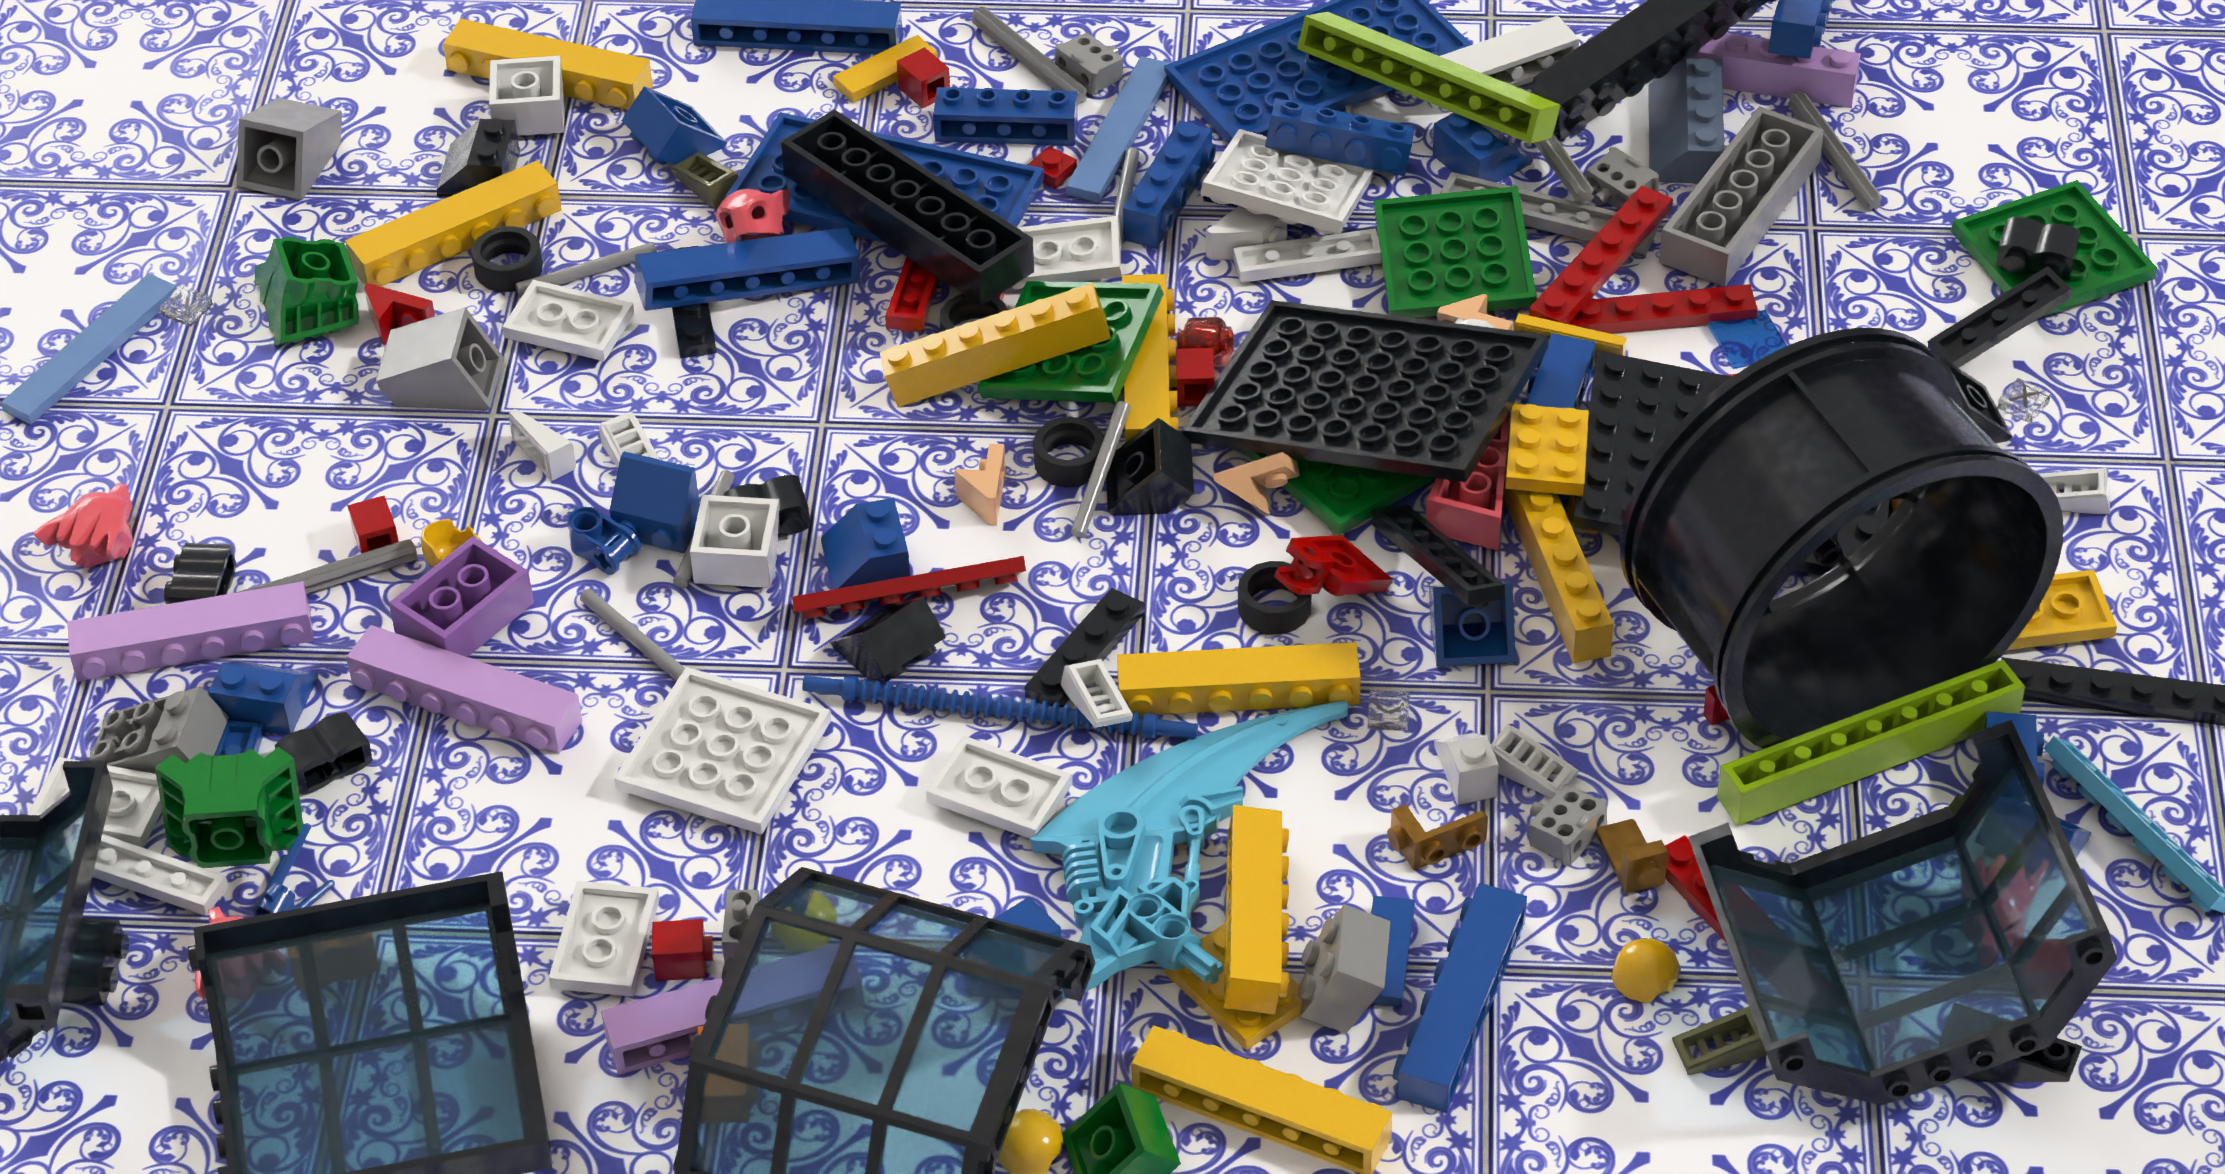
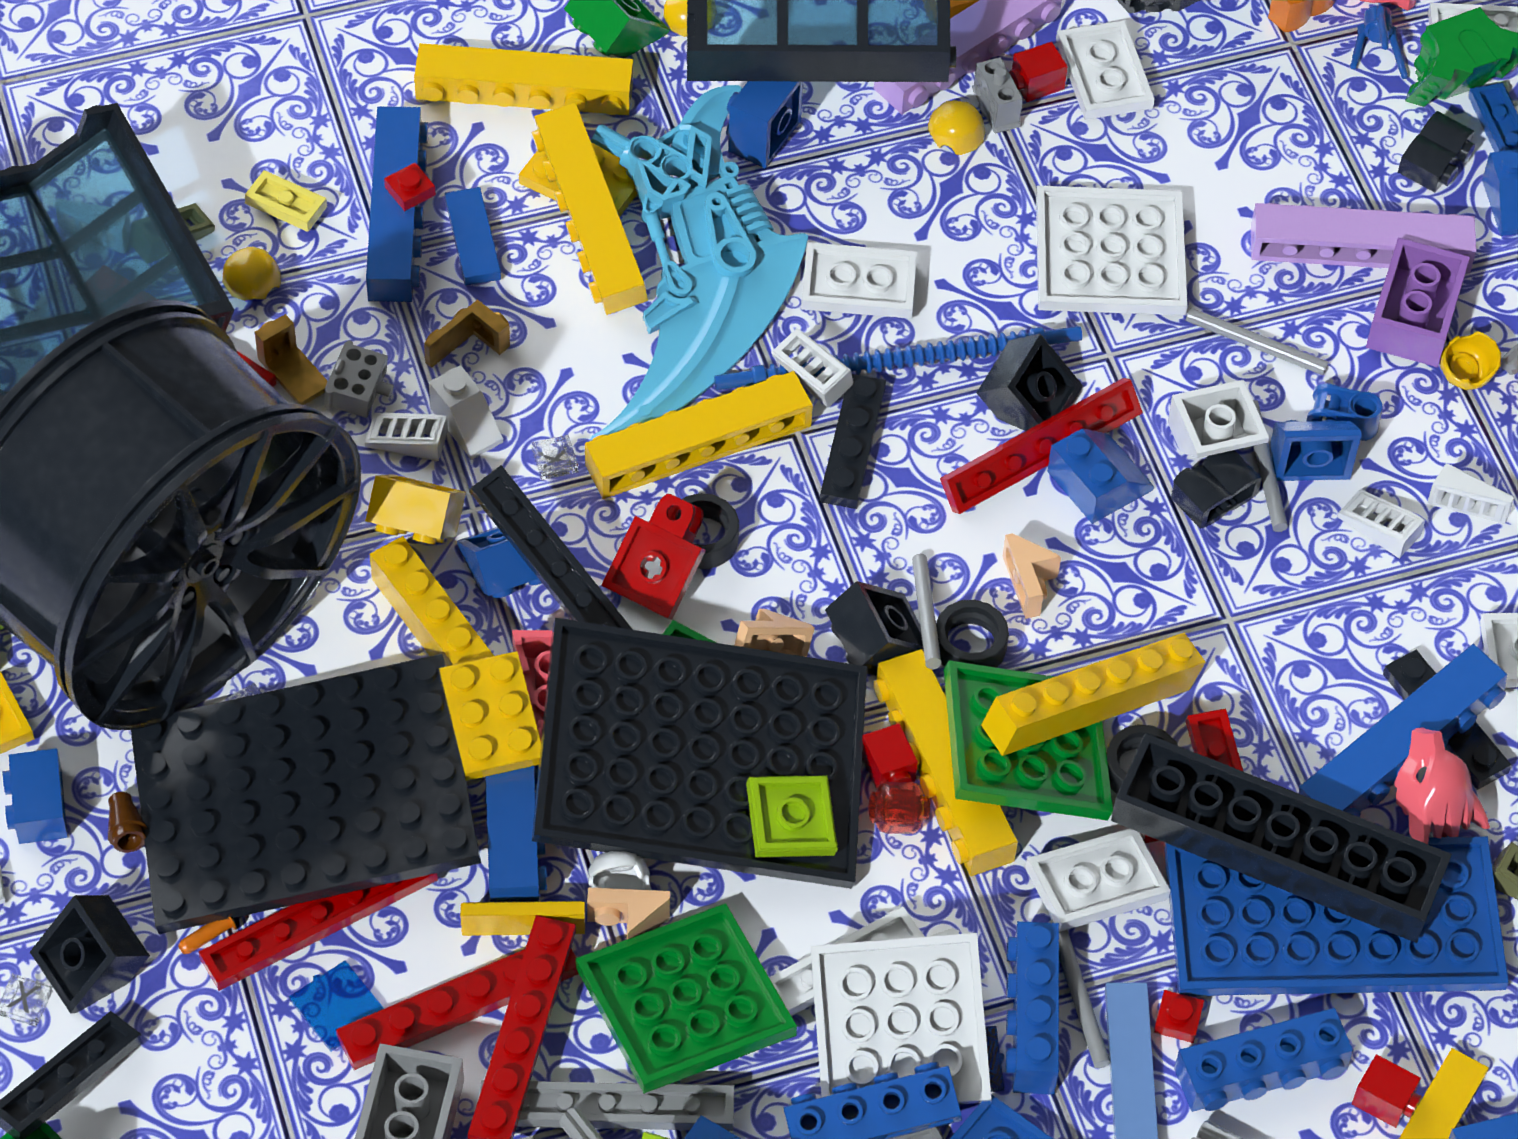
camera: 155 degrees right, 10 degrees up
light grey brick [1298,904,1390,1034] -> none
none -> light yellow plate [245,170,327,232]
none -> yellow brick [365,474,466,544]
none -> red plate [384,163,436,211]
none -> lime tile [746,776,838,857]

